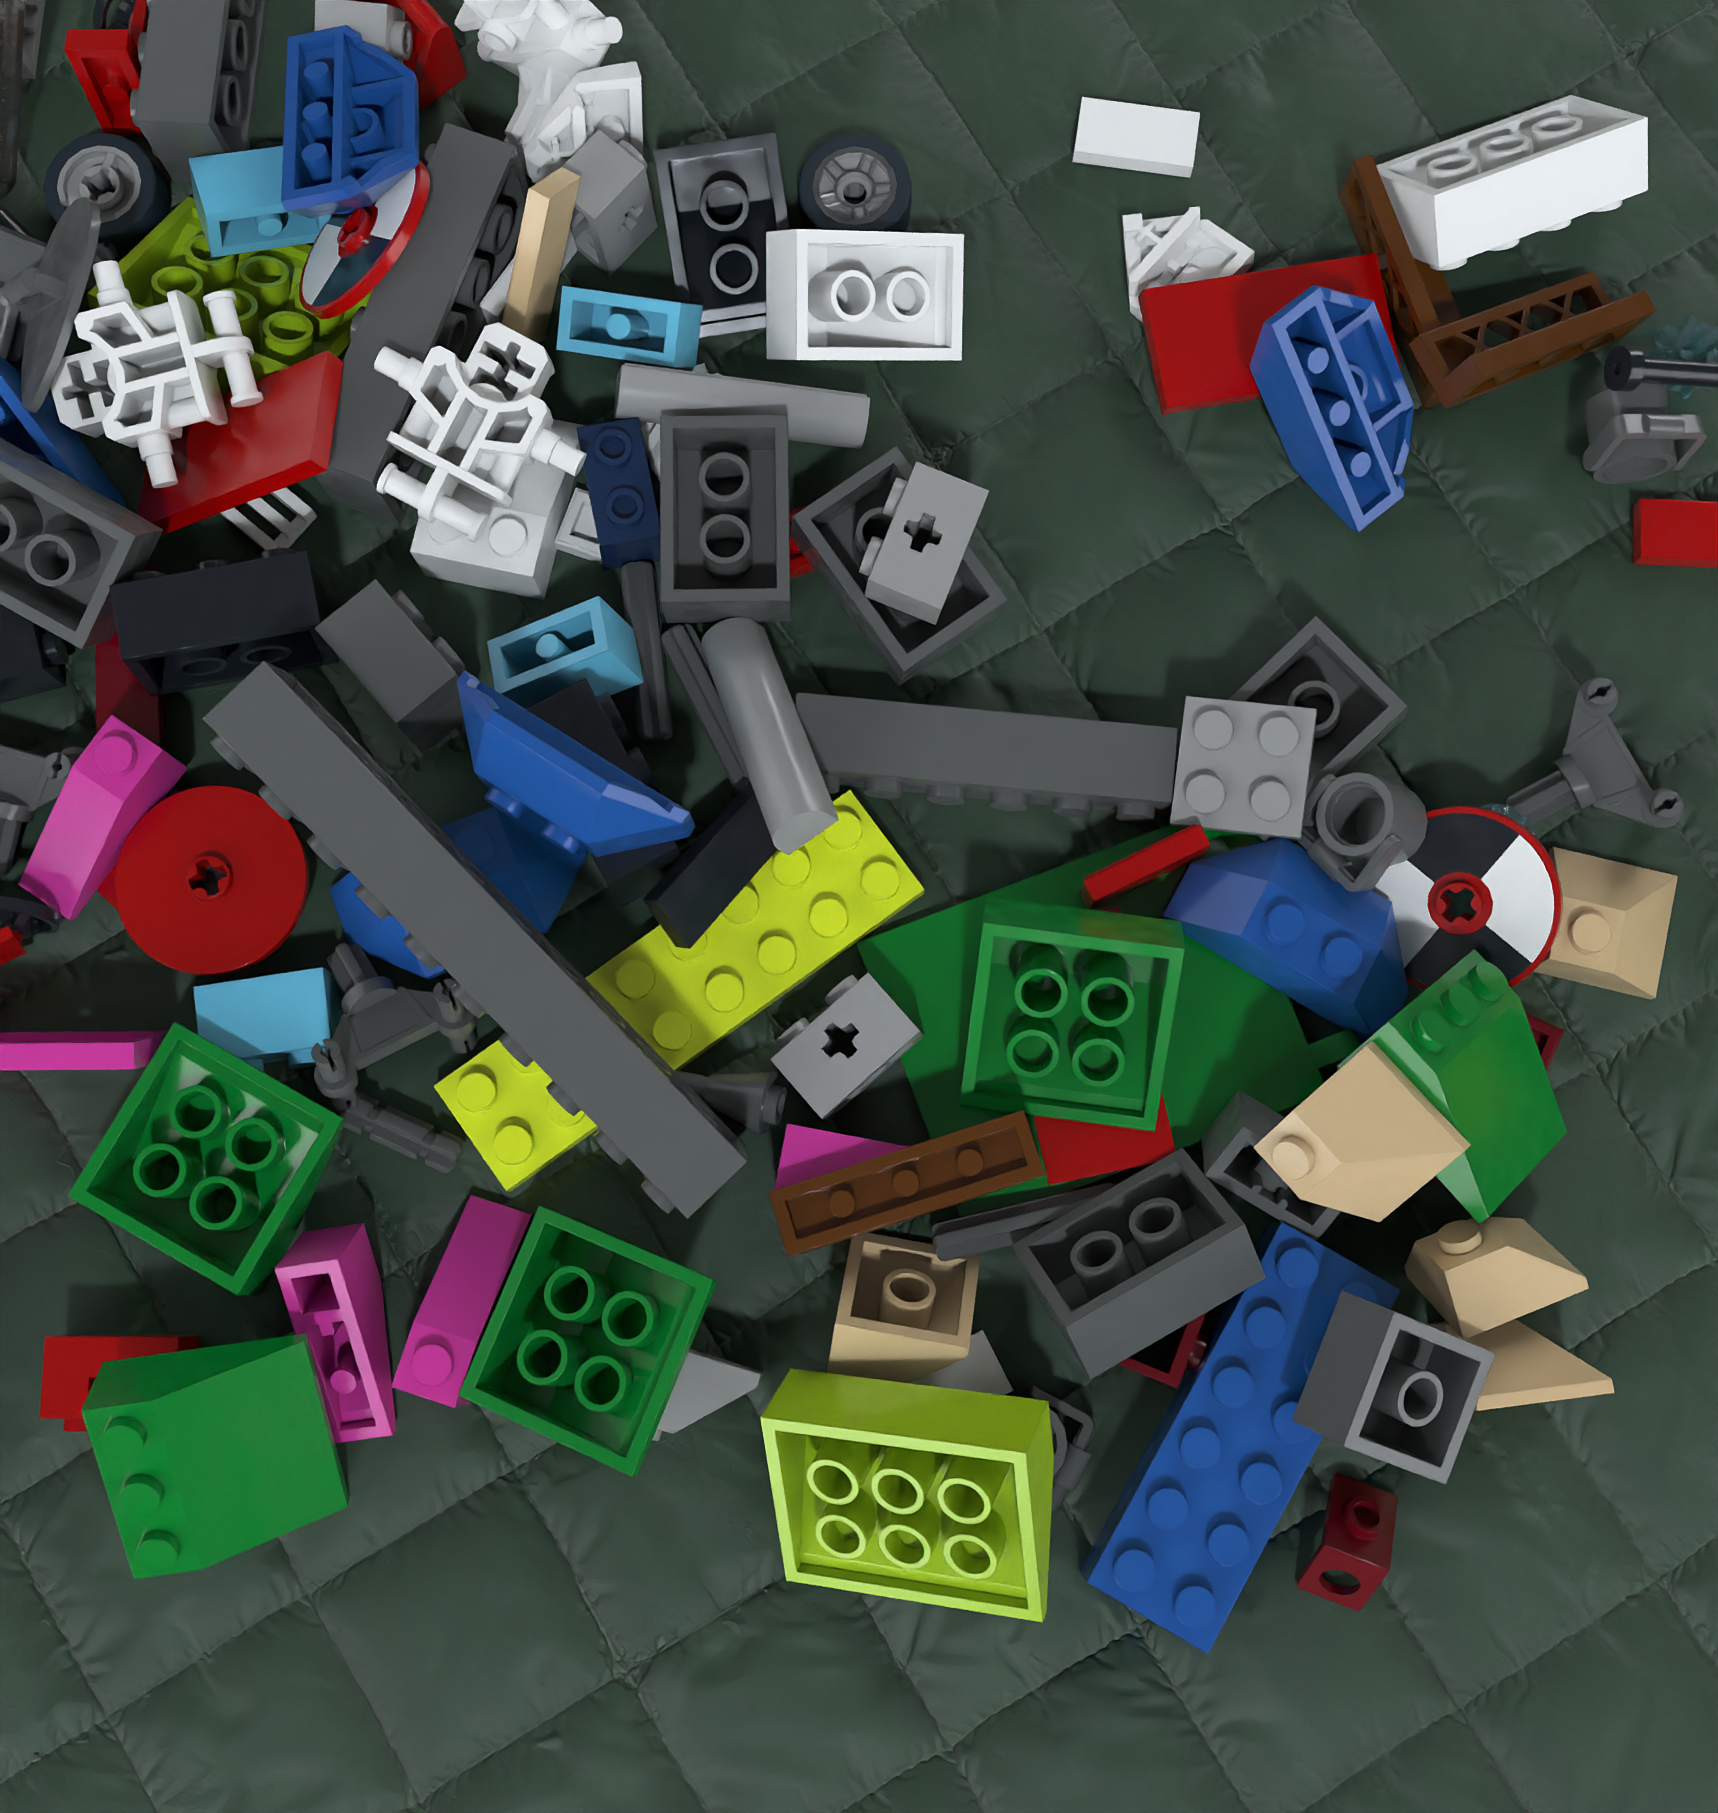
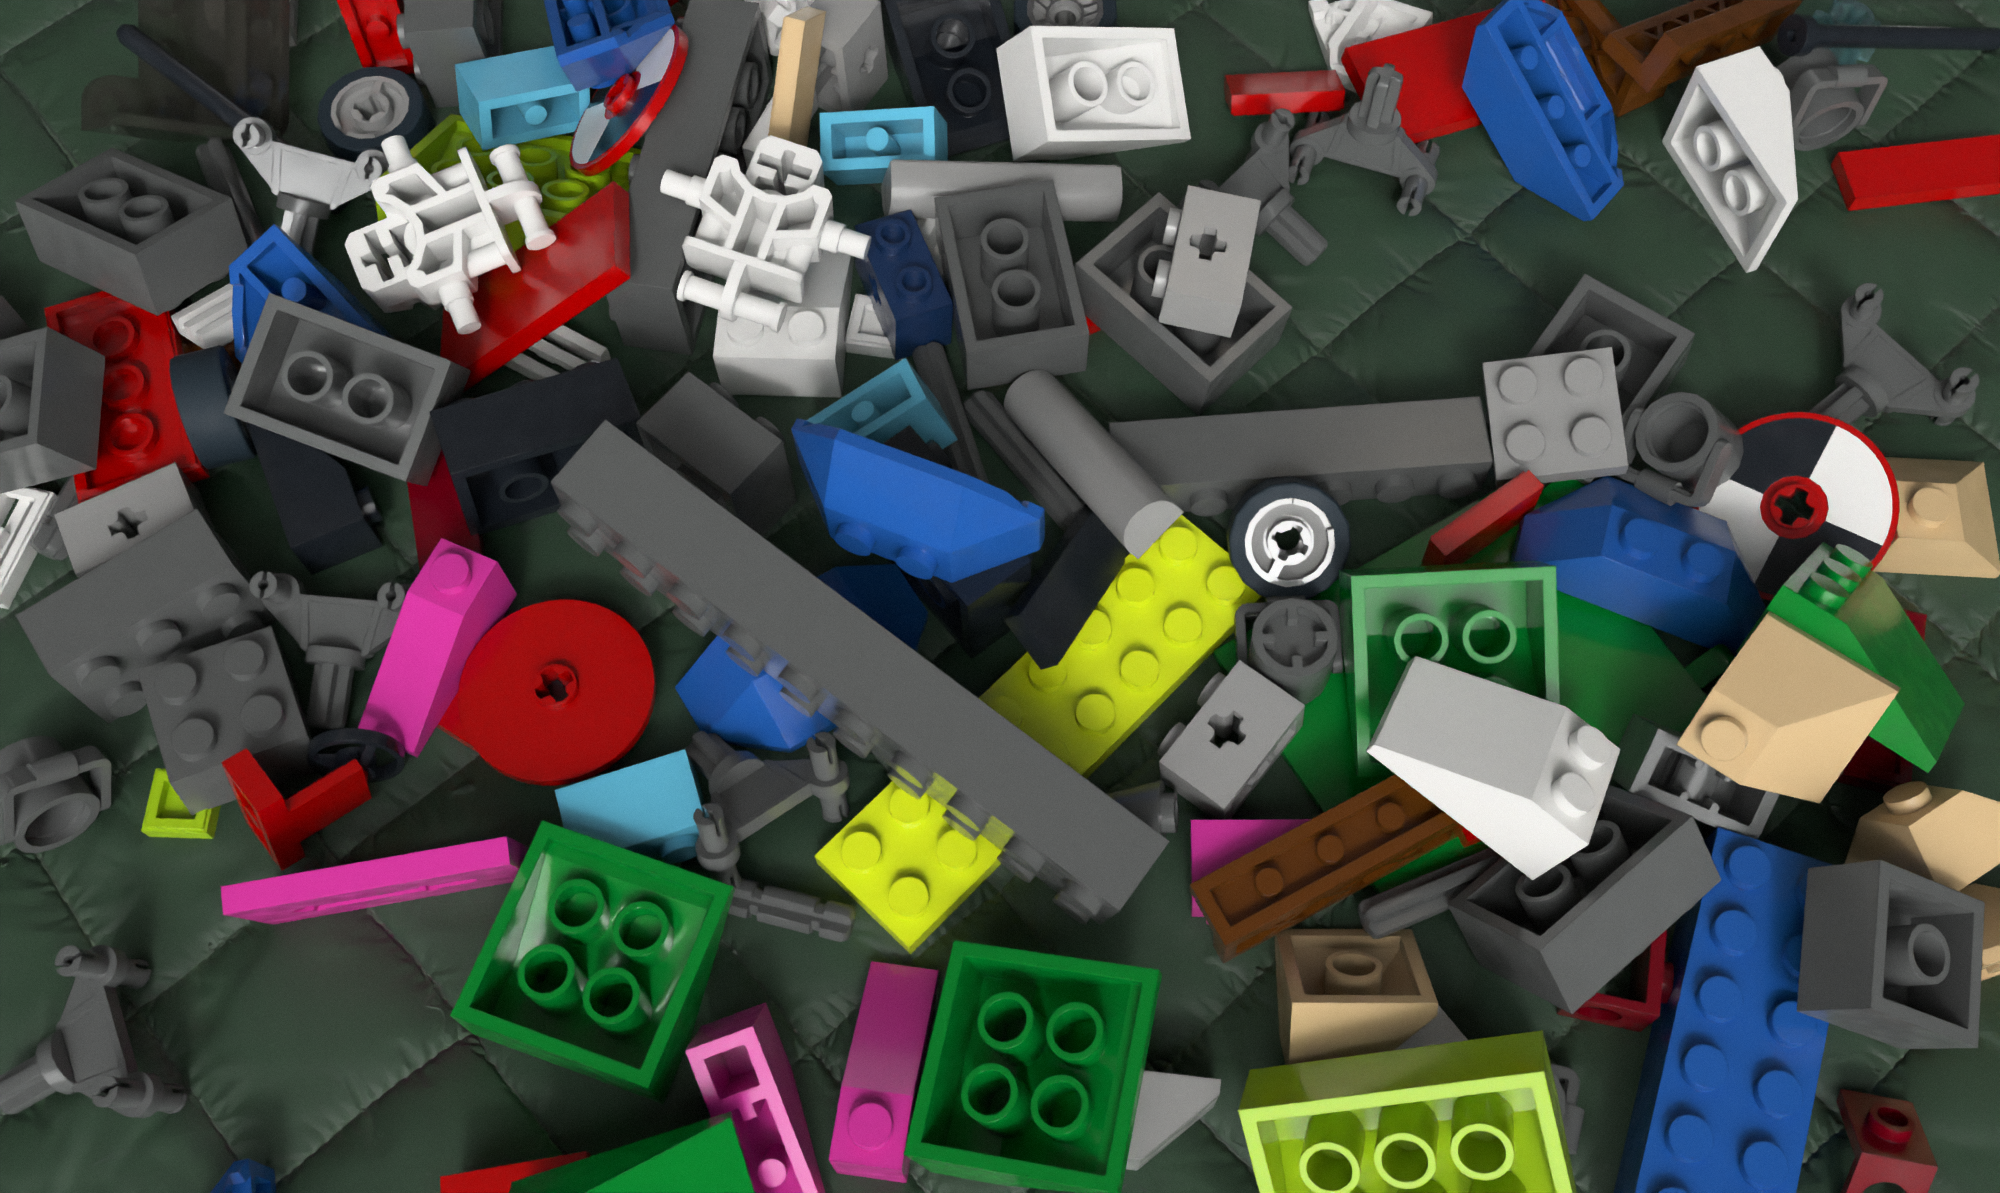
camera: 10 degrees left, 15 degrees down
dark grey shield [3,197,101,413] -> none
none -> dark grey axle [1177,108,1328,266]
none -> red tile [1224,70,1345,116]
none -> wheel [1226,476,1351,600]
none -> dark grey piece [1234,595,1343,704]
none -> dark grey axle [1289,63,1440,216]
none -> white slope [1366,656,1621,880]
none -> white slope [1662,46,1798,273]

